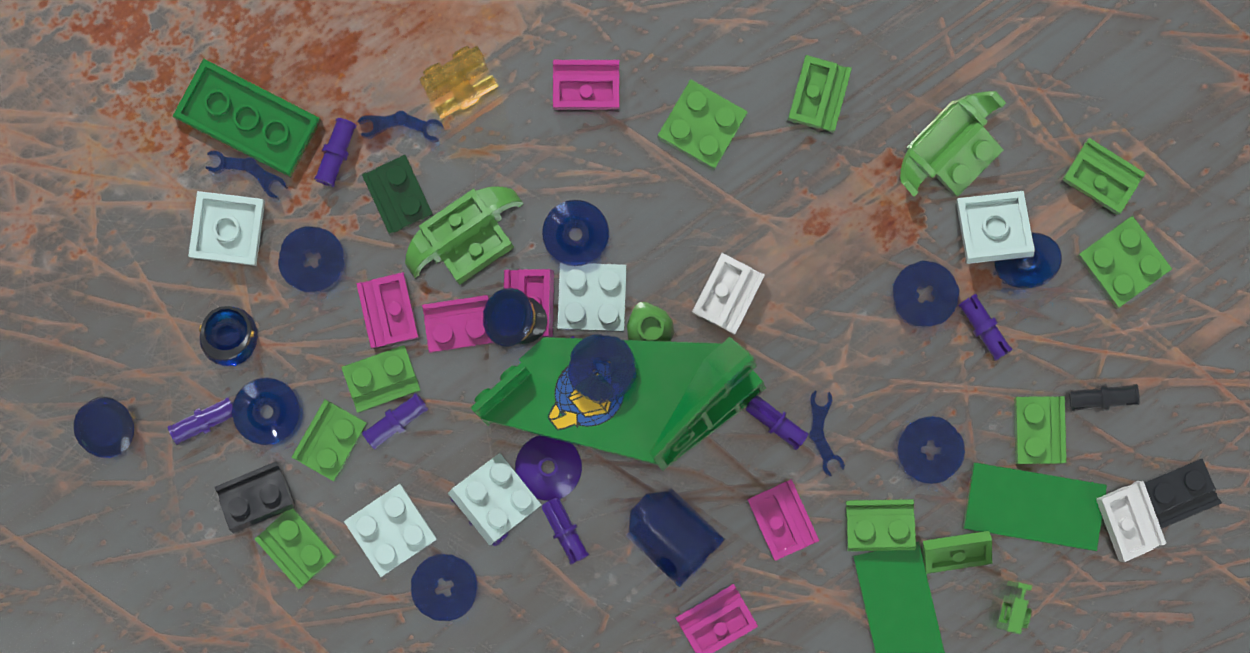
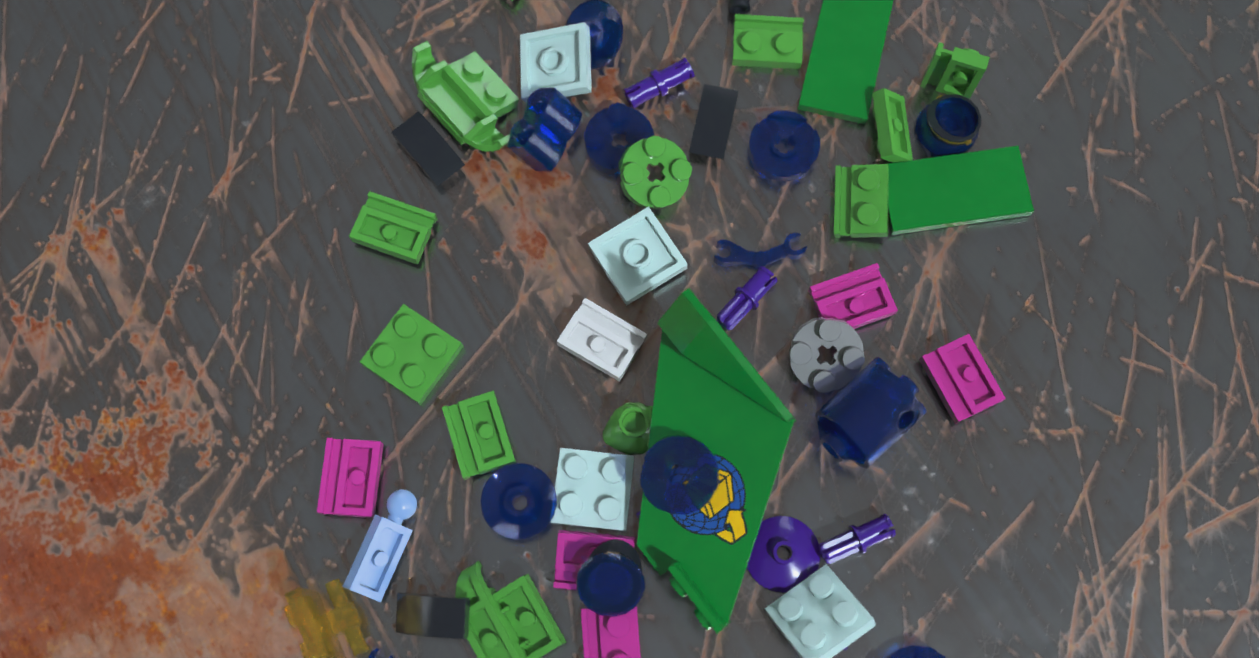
camera: 85 degrees left, 10 degrees down
none -> light blue plate [342,489,417,602]
none -> black slope [391,111,465,188]
none -> black slope [395,592,470,639]
none -> bright green plate [442,391,516,480]
none -> clear blue brick [507,87,582,172]
none -> light aqua plate [588,207,688,306]
none -> bright green plate [618,136,692,209]
none -> black slope [689,84,739,160]
none -> light grey plate [789,317,865,393]
none -> clear blue piece [916,94,981,156]

